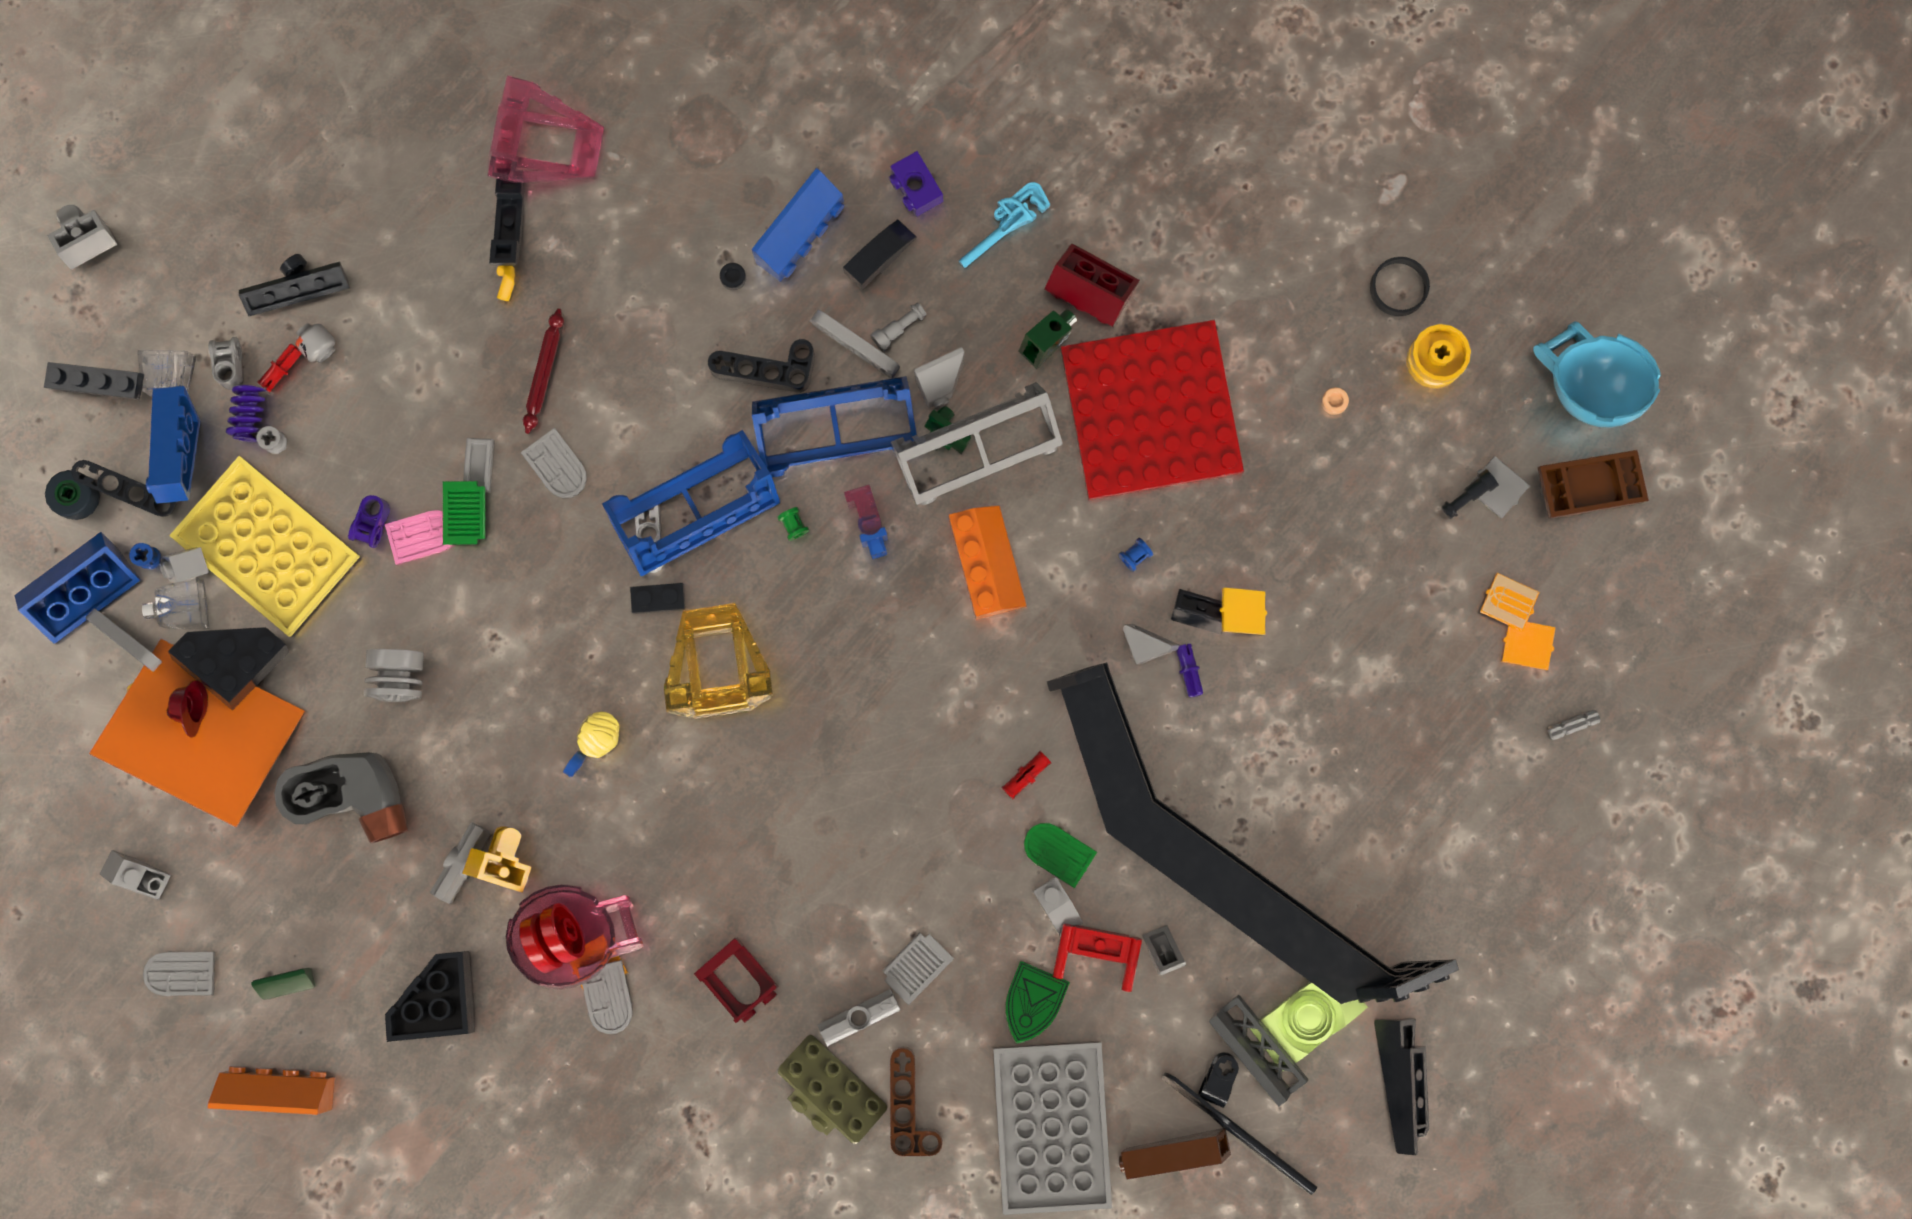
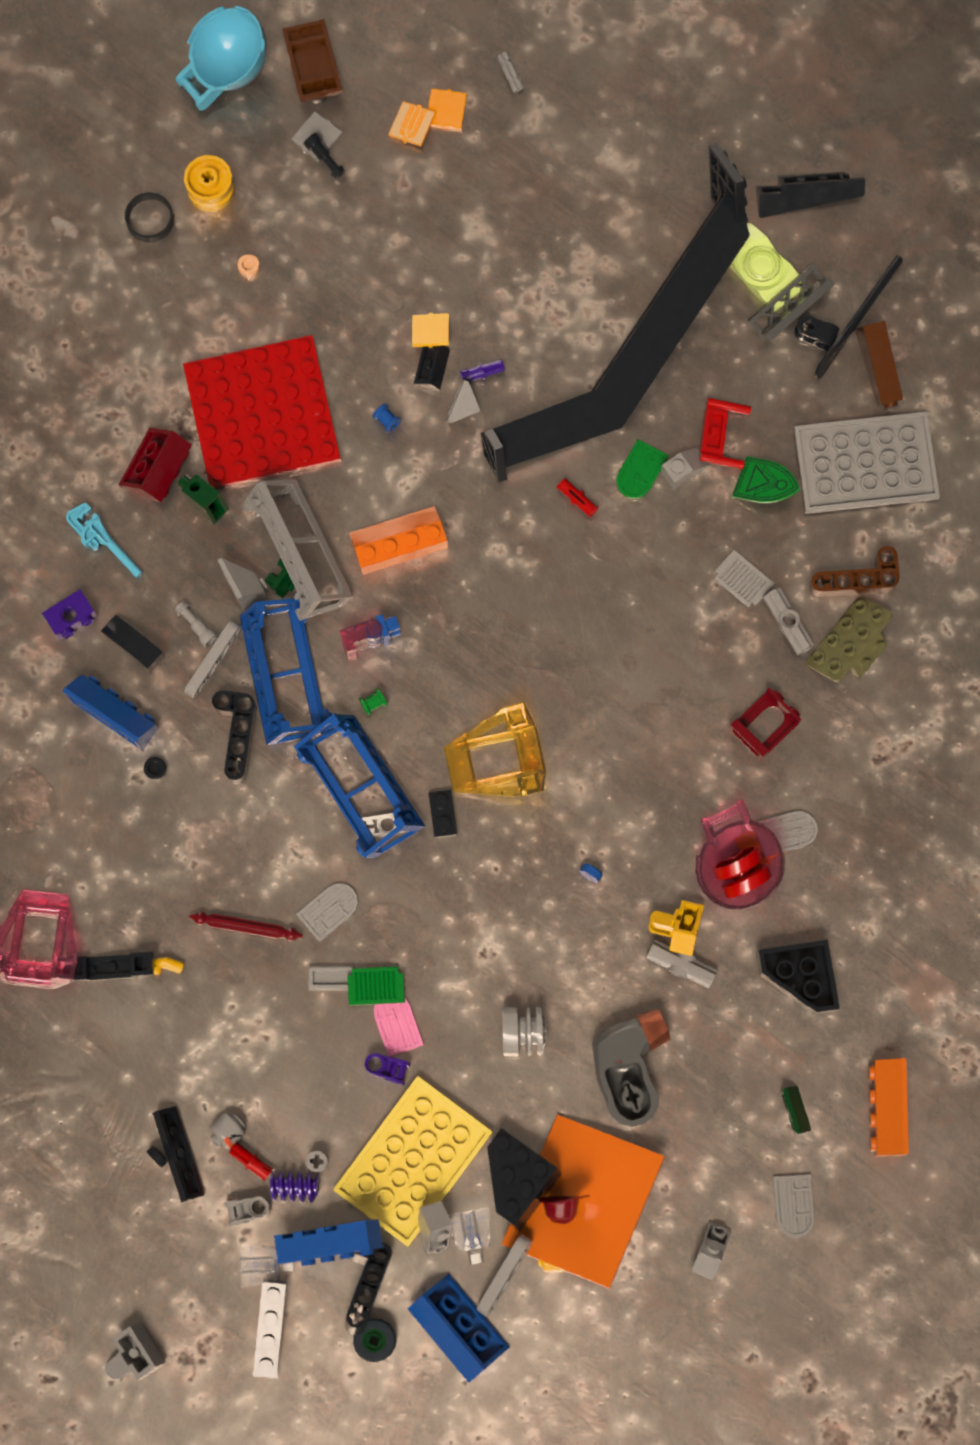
camera: 90 degrees left, 5 degrees down
blue bush [129,543,162,570] -> none
light yellow hair [577,712,620,758] -> none
light grey slope [1142,925,1186,975] -> none

